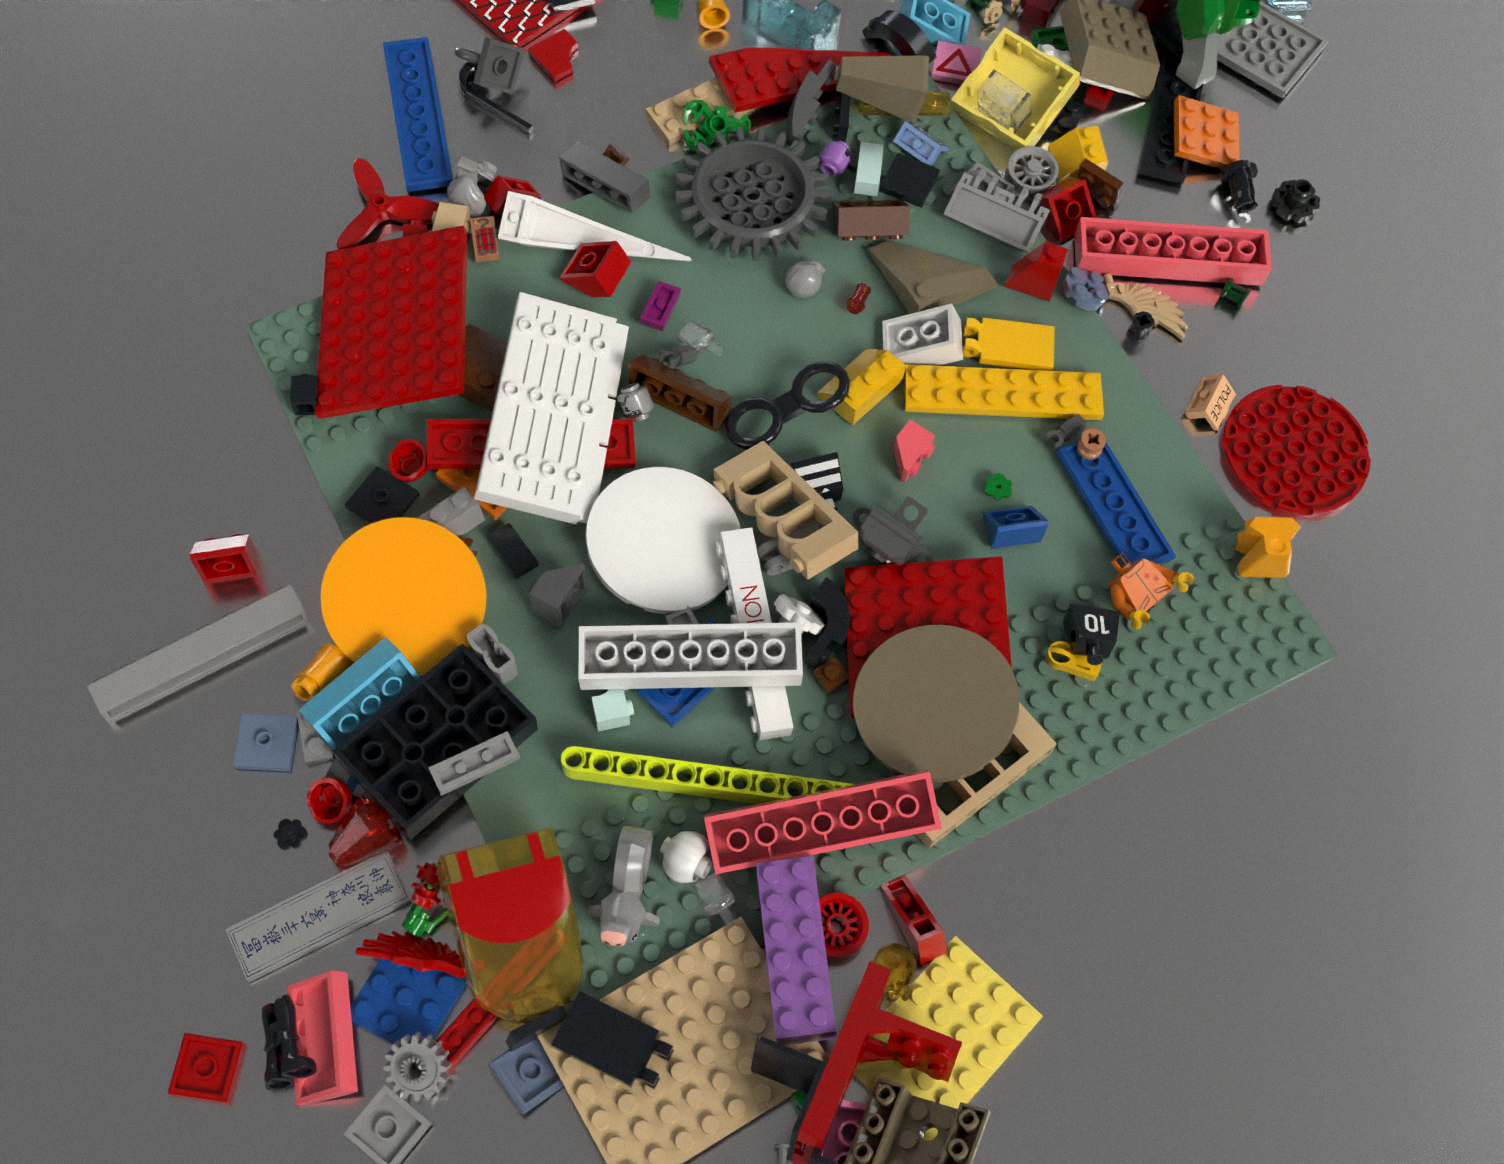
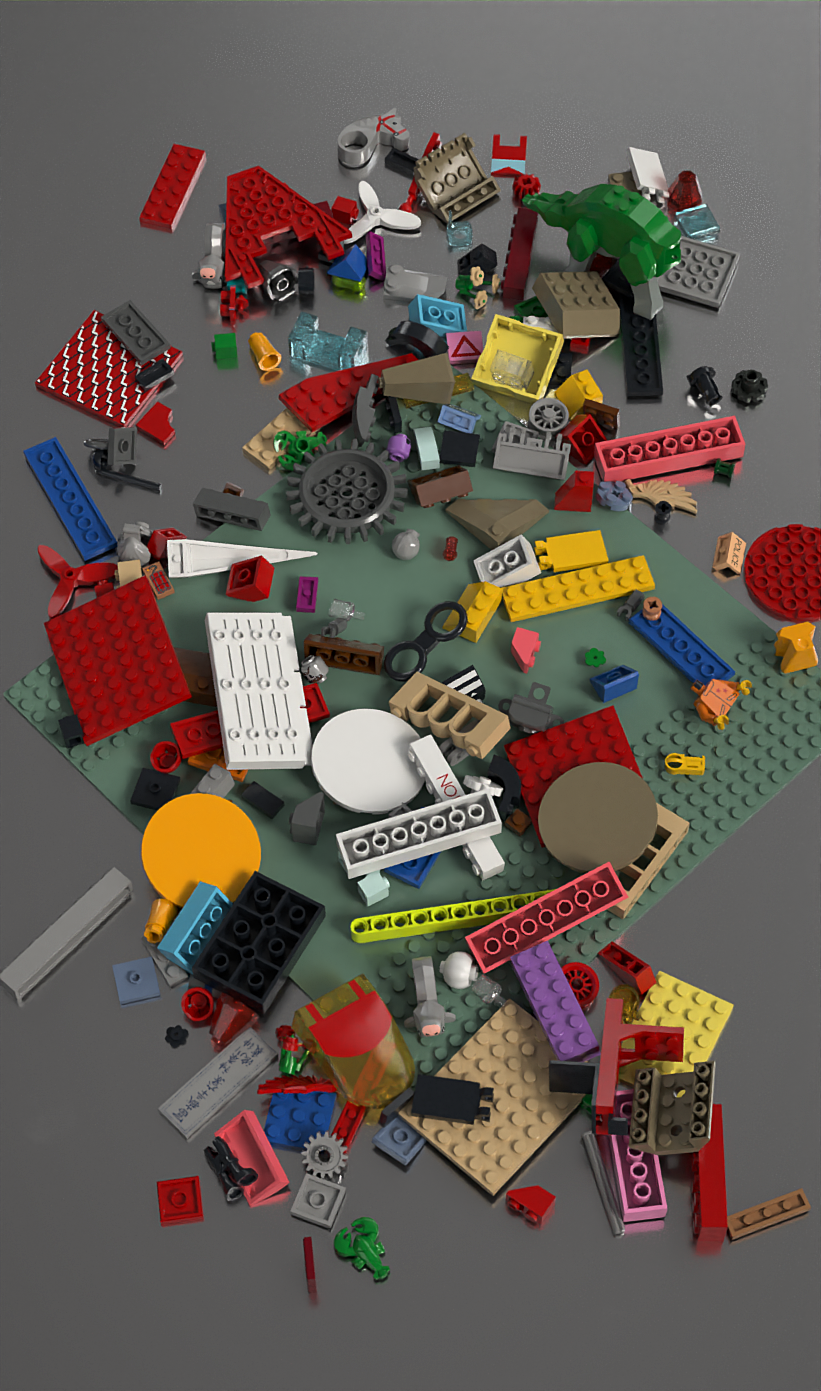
camera: 10 degrees left, 5 degrees down
red slope [190,534,257,582] -> none
light grey plate [429,731,520,796] -> none
light grey brick [467,623,518,685] -> none
black torso [1063,604,1120,665] -> none
orange plate [1174,95,1240,168] -> none

